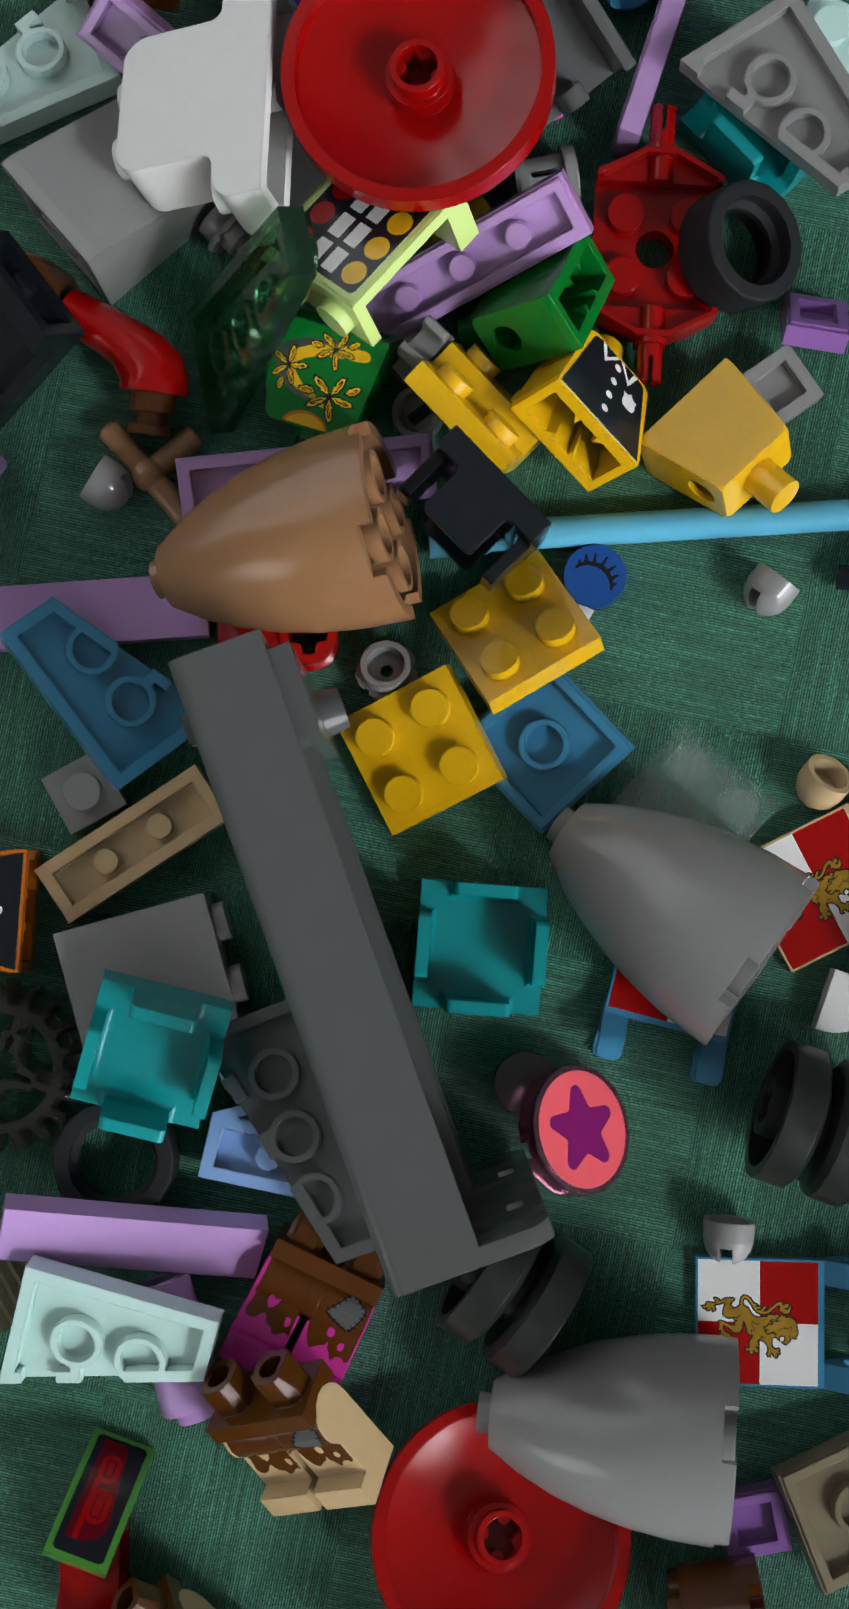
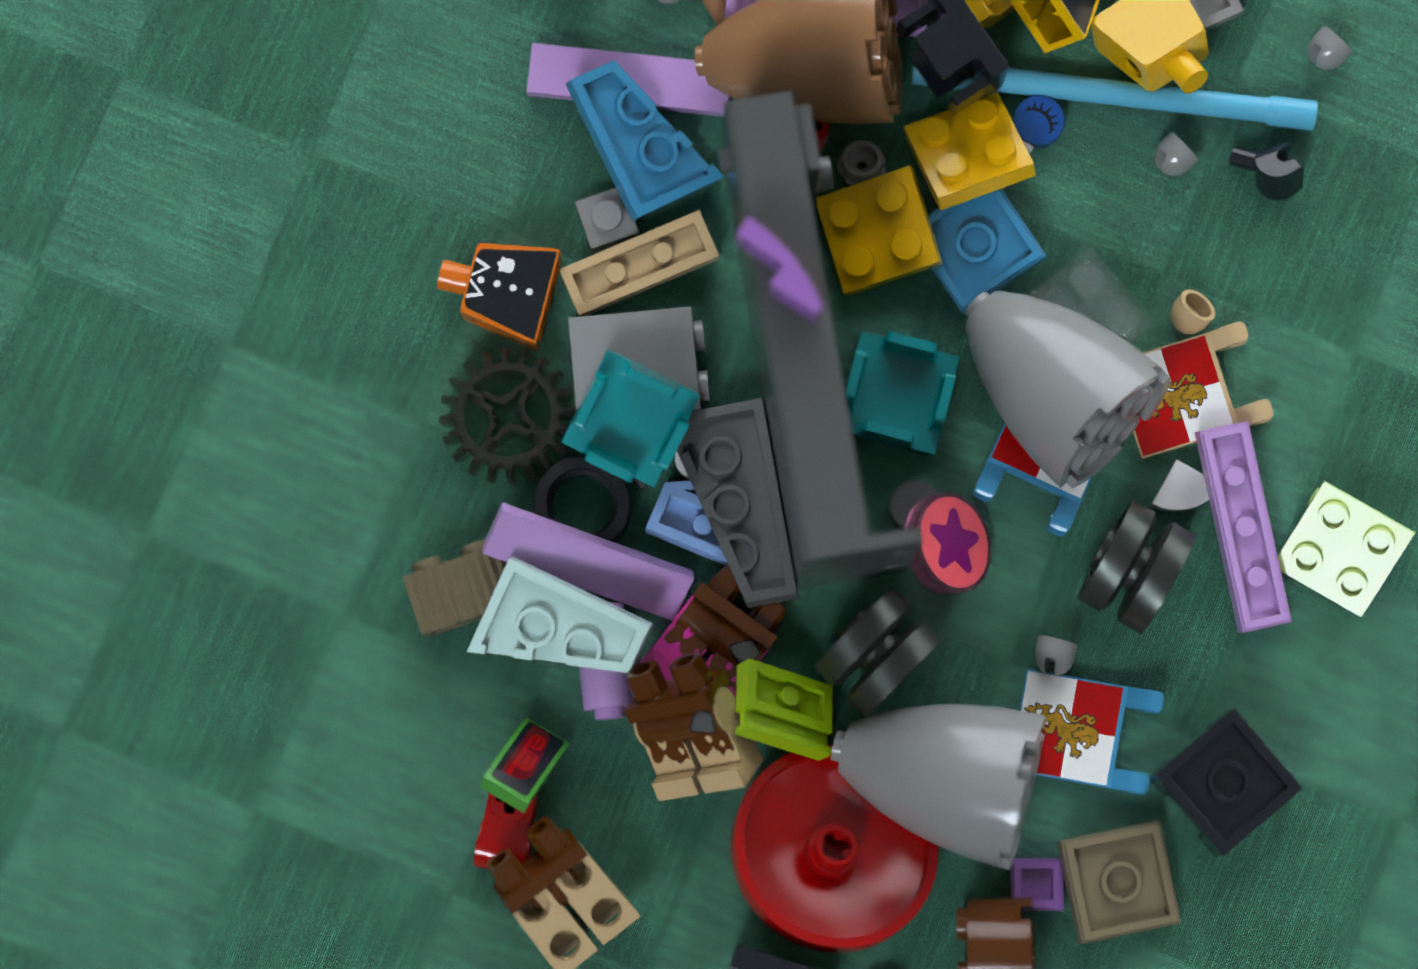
camera: 15 degrees right, 5 degrees down
none -> lime plate [735,658,833,761]
none -> medium lavender slope [736,216,822,324]

